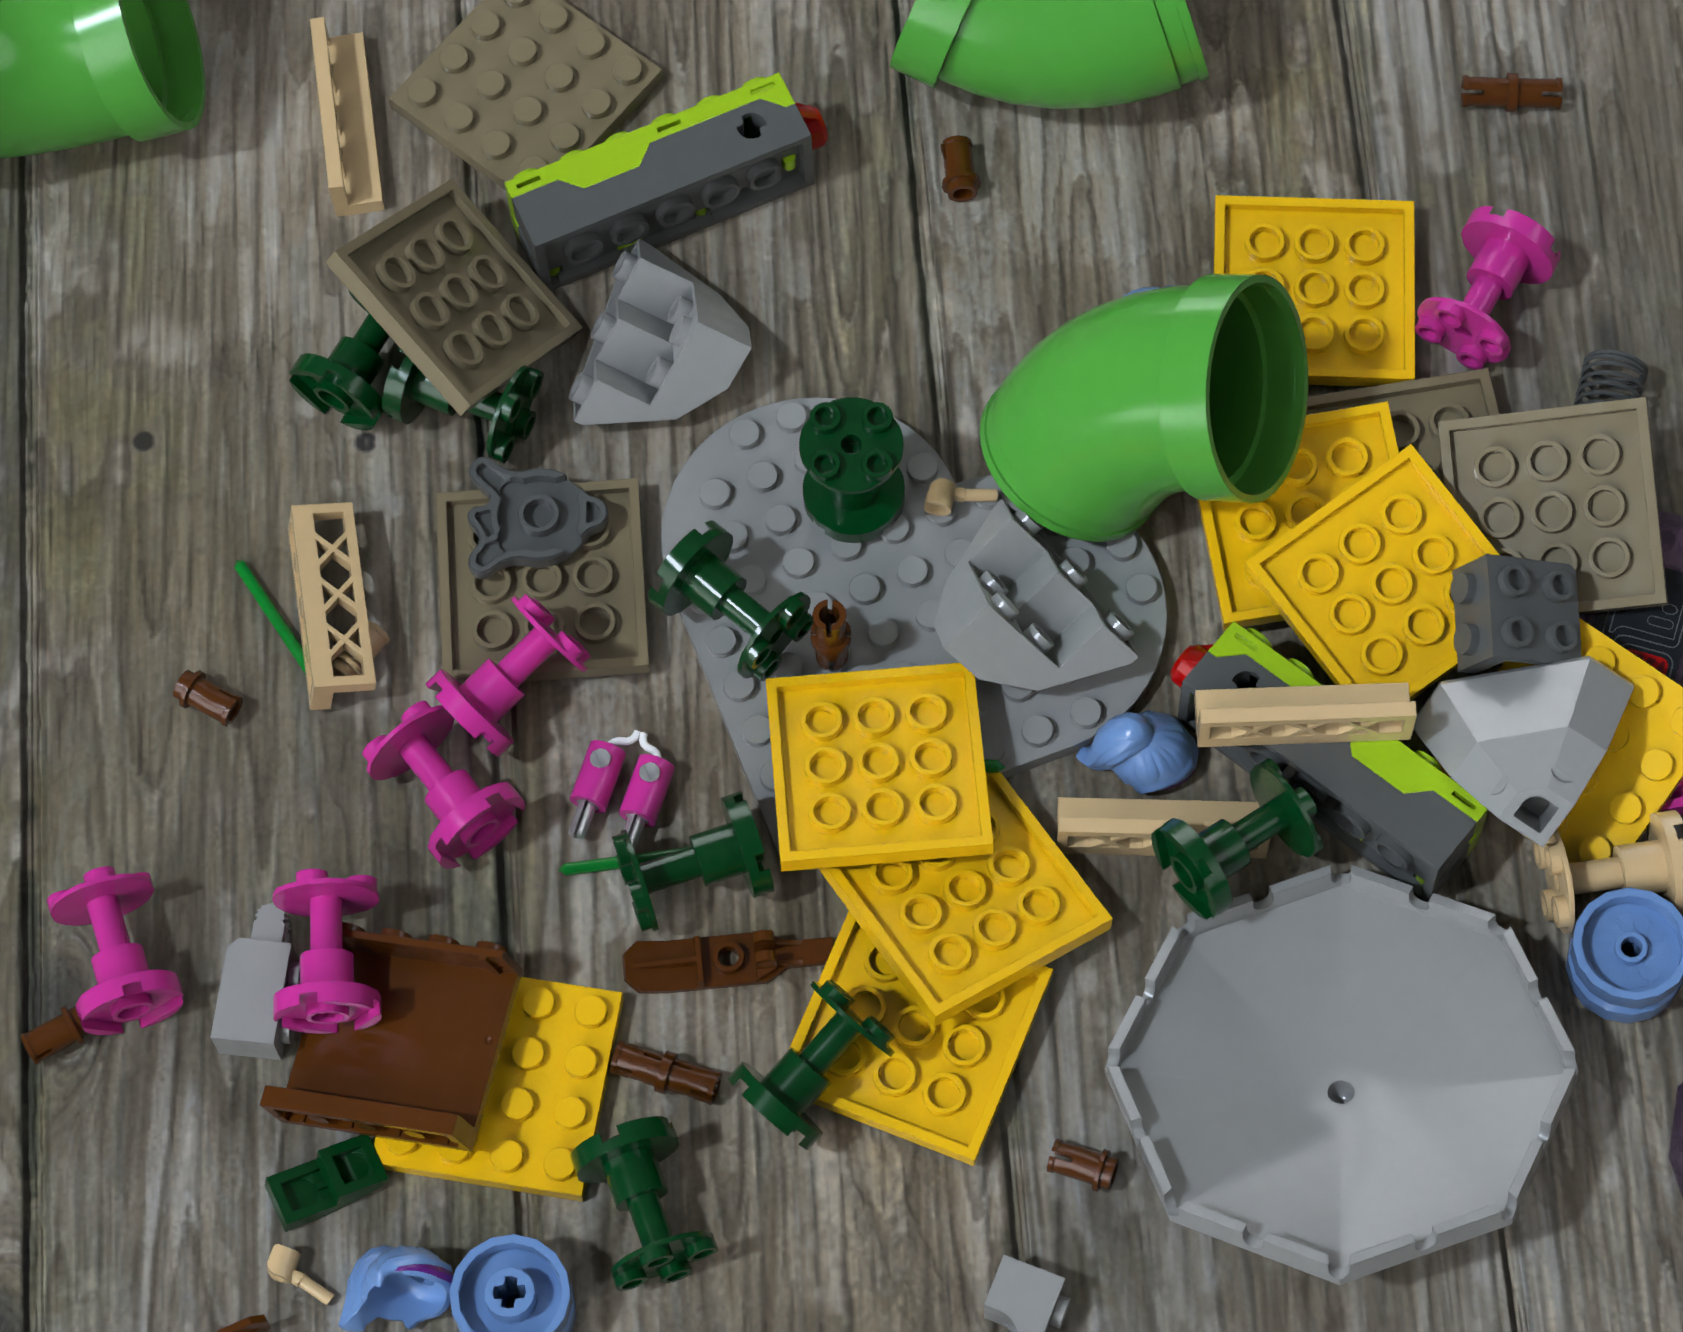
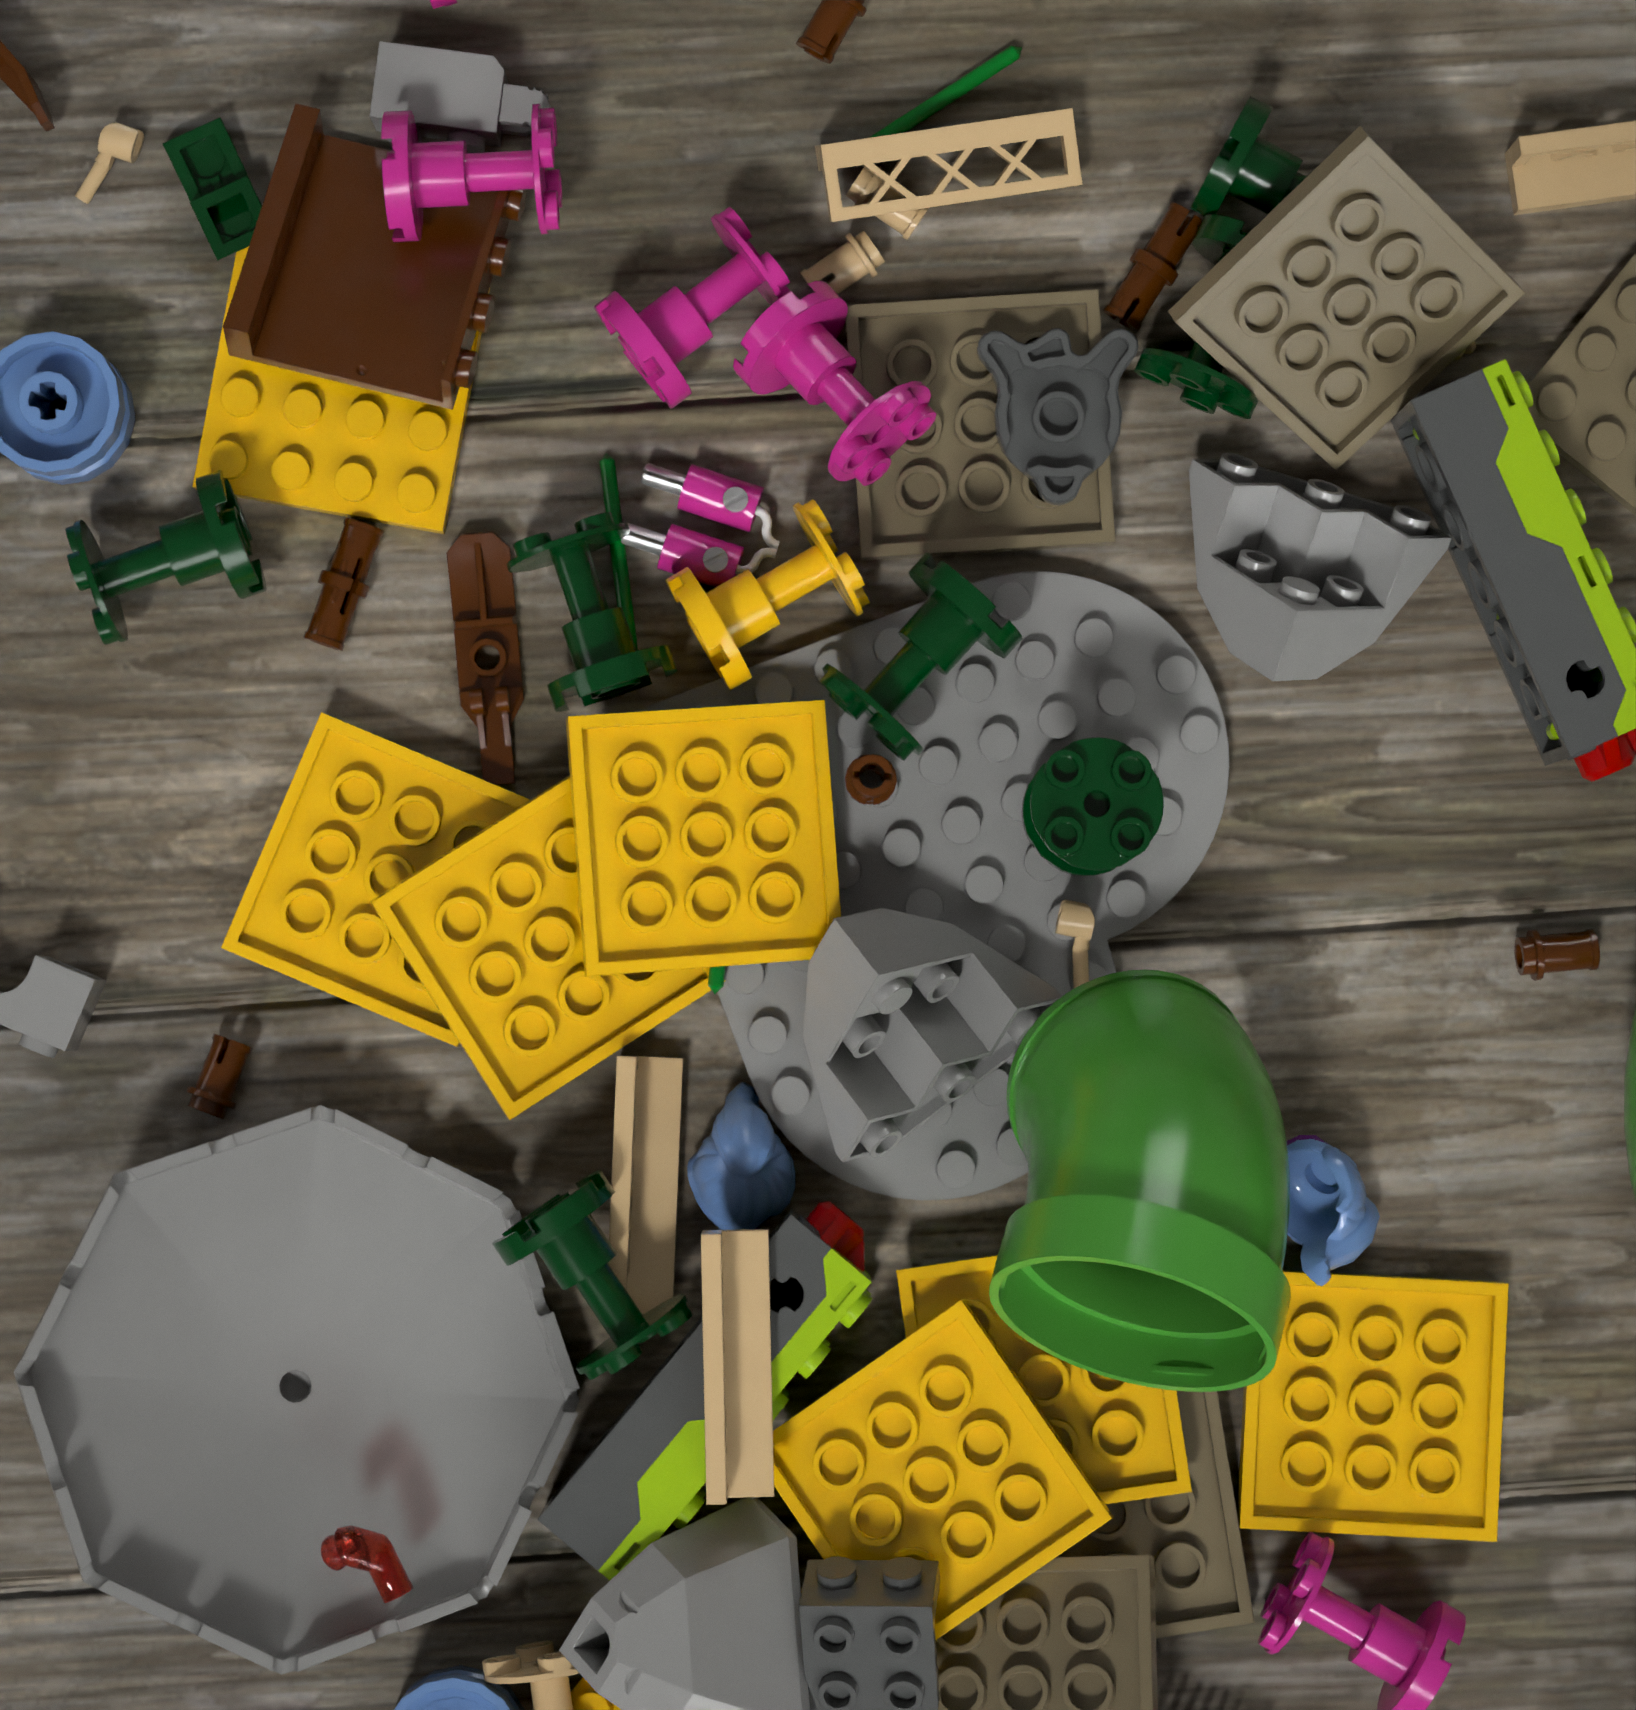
camera: 80 degrees right, 20 degrees up
medium blue hair [338,1245,454,1332] -> none
dark green piece [728,980,895,1150] -> none
none -> clear red arm [320,1525,414,1603]
none -> yellow piece [665,499,870,691]
none -> tan pin [800,231,885,294]
none -> reddish brown pin [1103,202,1202,332]

